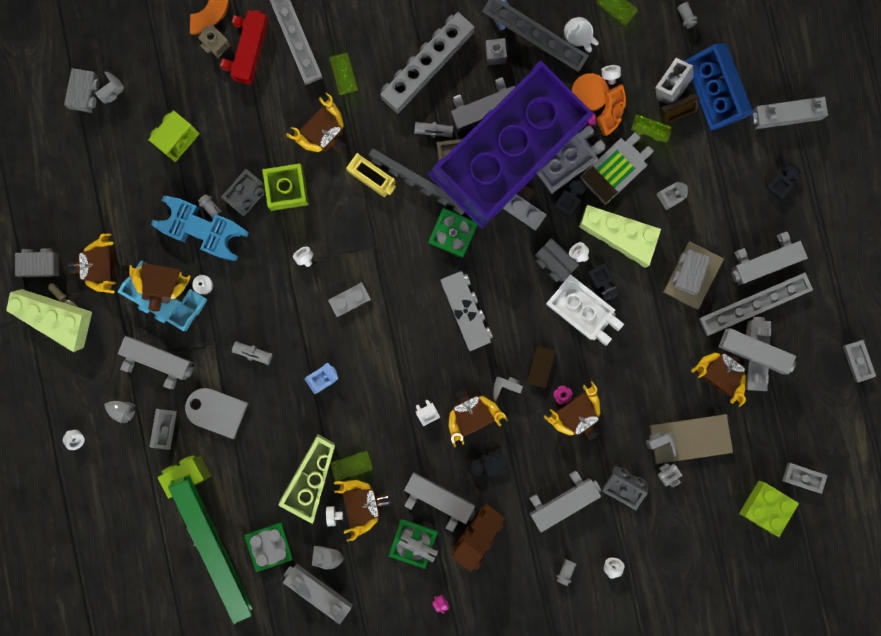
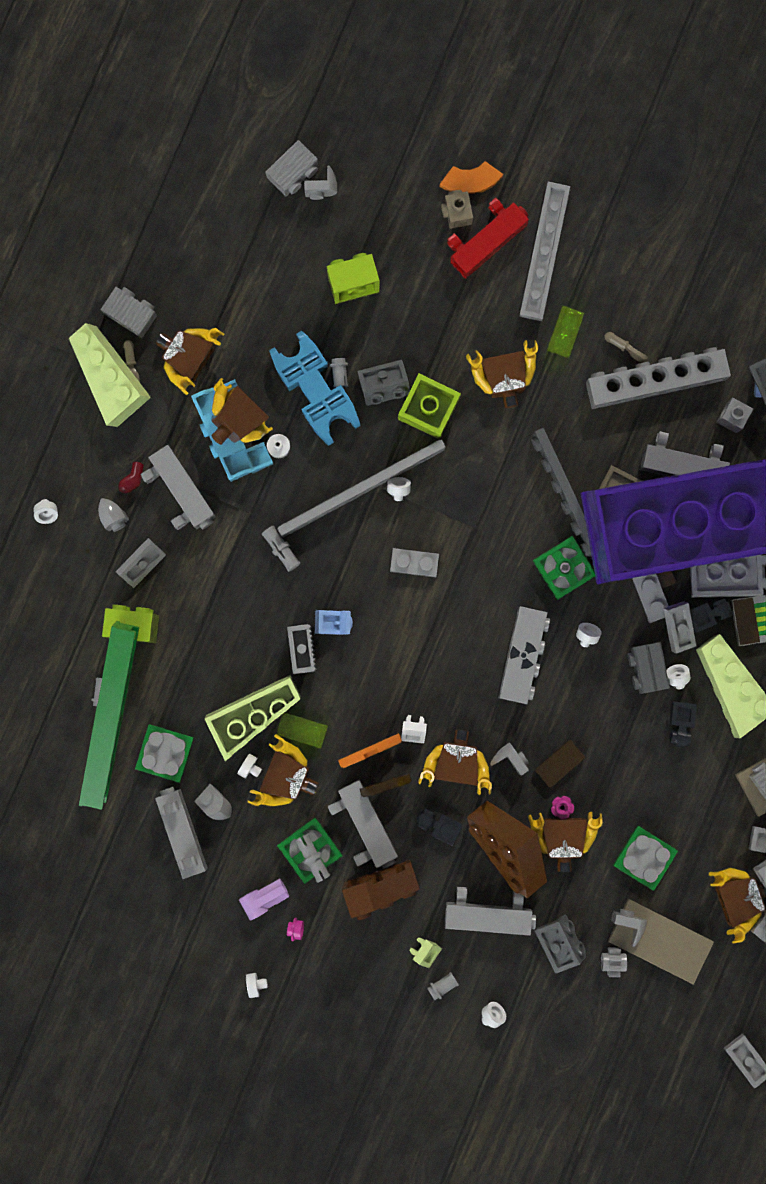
camera: 30 degrees right, 0 degrees up
light grey tile [185,388,248,439] -> none
light yellow window [346,153,396,198] -> none
light grey pin [414,122,453,138] -> none
white tile [546,274,624,346] -> none
lime brick [739,481,799,537] -> none
none -> dark red arm [118,462,144,494]
none -> lavender piece [239,878,289,921]
none -> light grey tile [277,440,445,538]
none -> light grey brick [287,624,317,674]
none -> orange tile [338,733,402,768]
none -> dark brown tile [359,774,412,797]
none -> yellowish green tile [410,938,442,968]
none -> reddish brown brick [467,801,547,898]
none -> white tile [576,623,601,647]
none -> dark tan piece [605,332,648,362]
none -> light grey piece [613,825,678,891]
none -> light grey plate [663,601,696,653]

